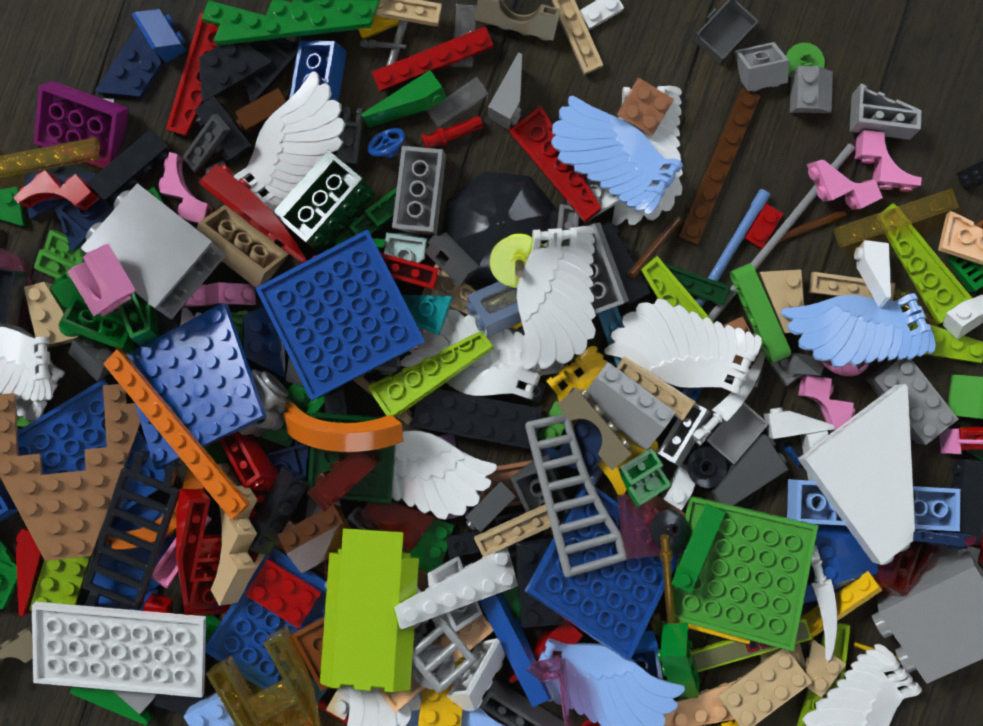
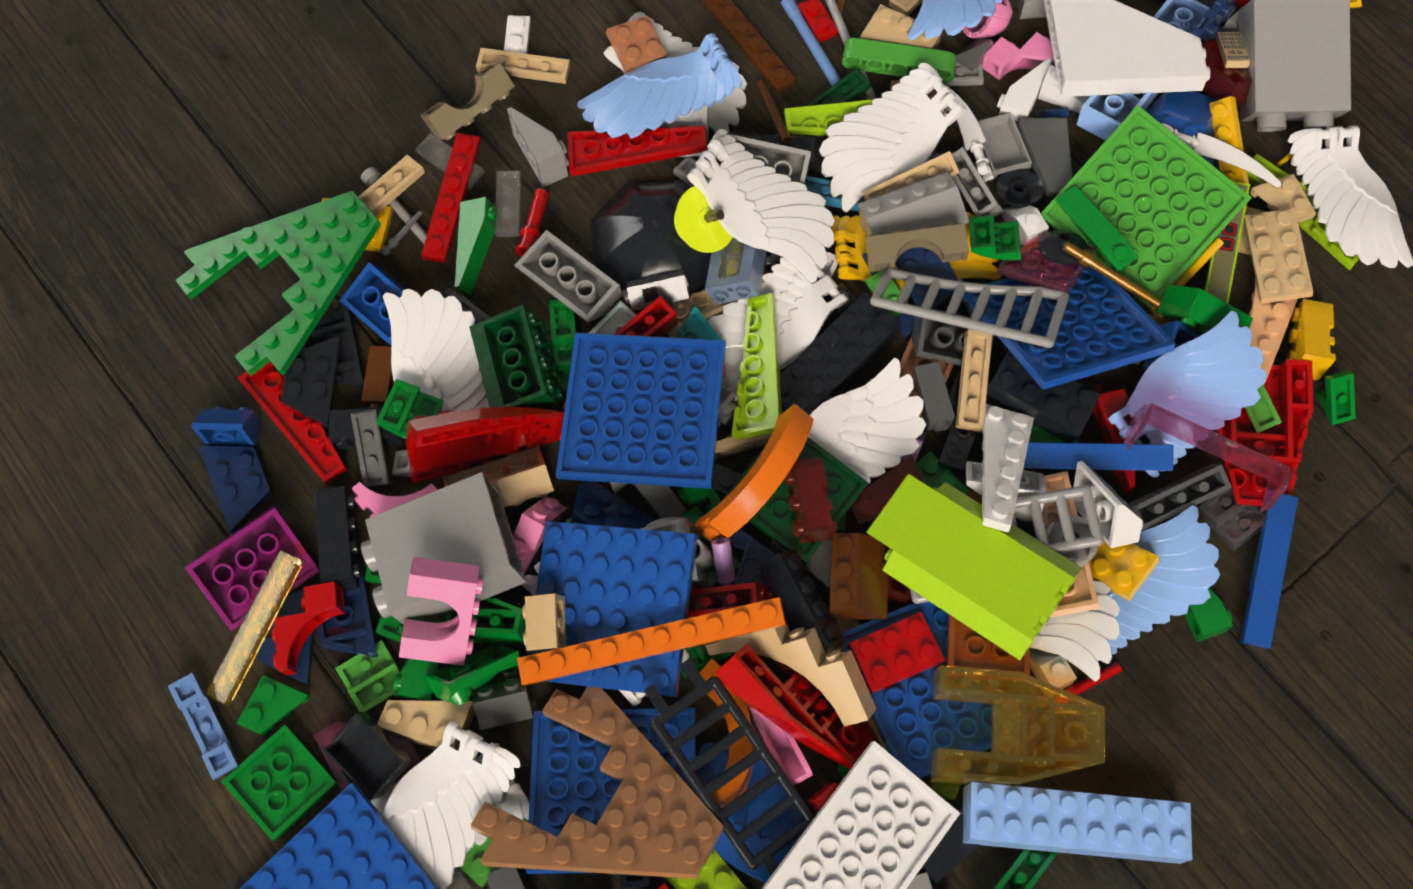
camera: 55 degrees left, 20 degrees down
blue piece [368,128,405,158] -> none
none -> green slope [376,379,444,439]
none -> tan brick [522,593,567,653]
none -> lavender cylinder [711,537,736,586]
none -> tan tile [1216,32,1251,68]

